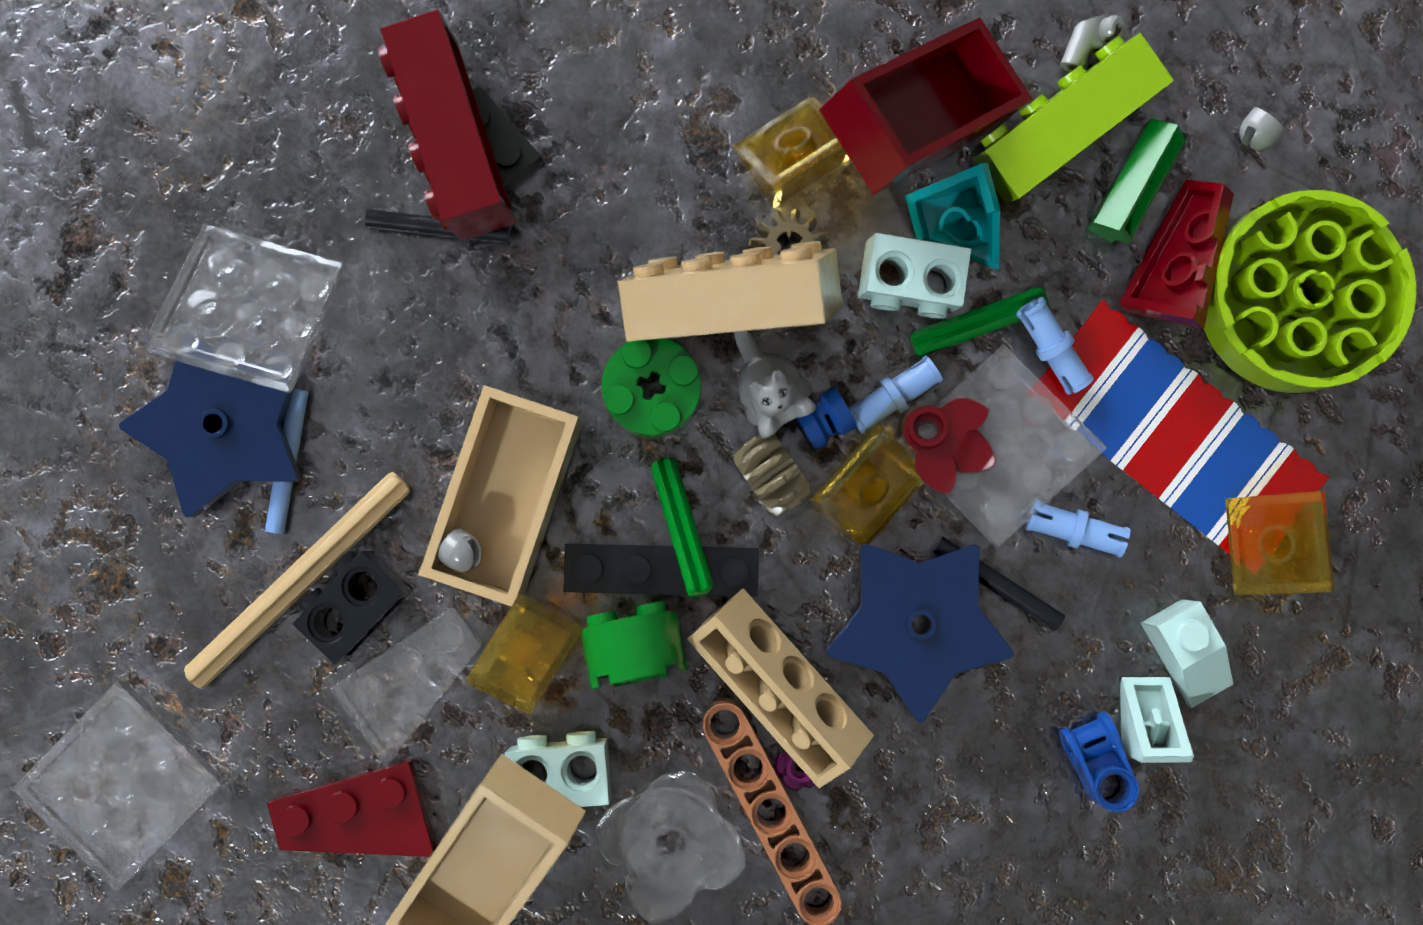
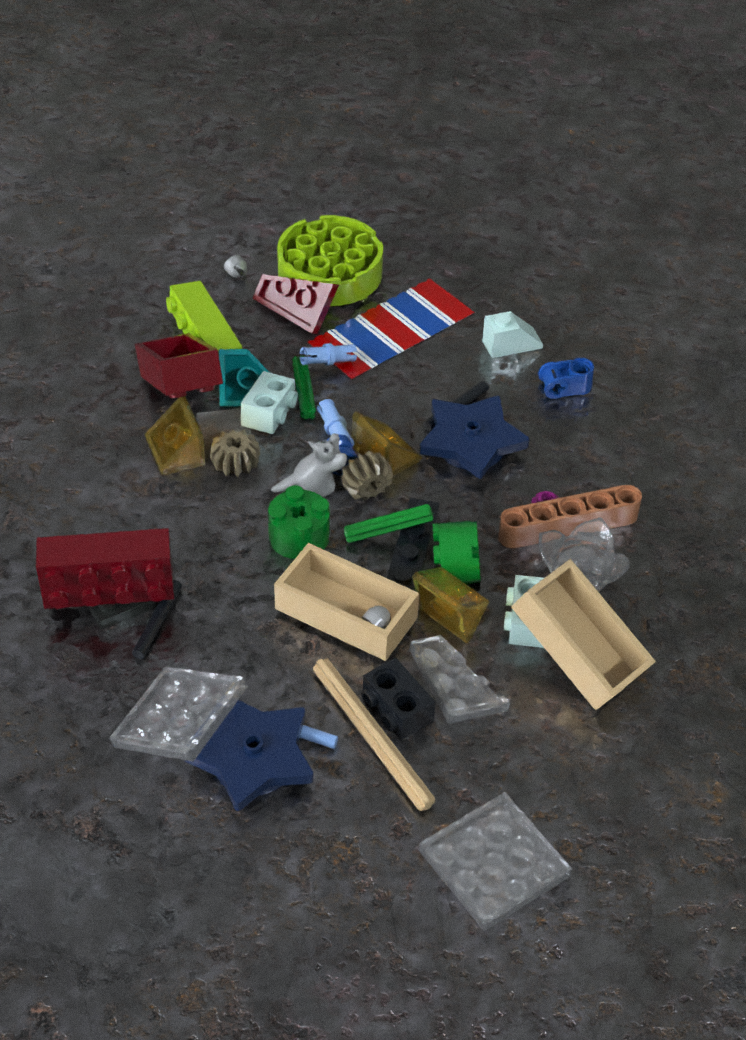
camera: 80 degrees left, 40 degrees down
dark red wing [267,759,437,857] -> none
tan piece [618,241,843,342] -> none
tan brick [687,588,874,788] -> none
clear plate [897,344,1107,549] -> none
dark red plate [903,398,996,495] -> none
light blue pin [1026,500,1131,558] -> none
light grey arm [1060,14,1126,72] -> none
green piece [1086,118,1186,244] -> none
light aqua slope [1120,677,1194,763] -> none
clear yellow slope [1225,491,1335,595] -> none

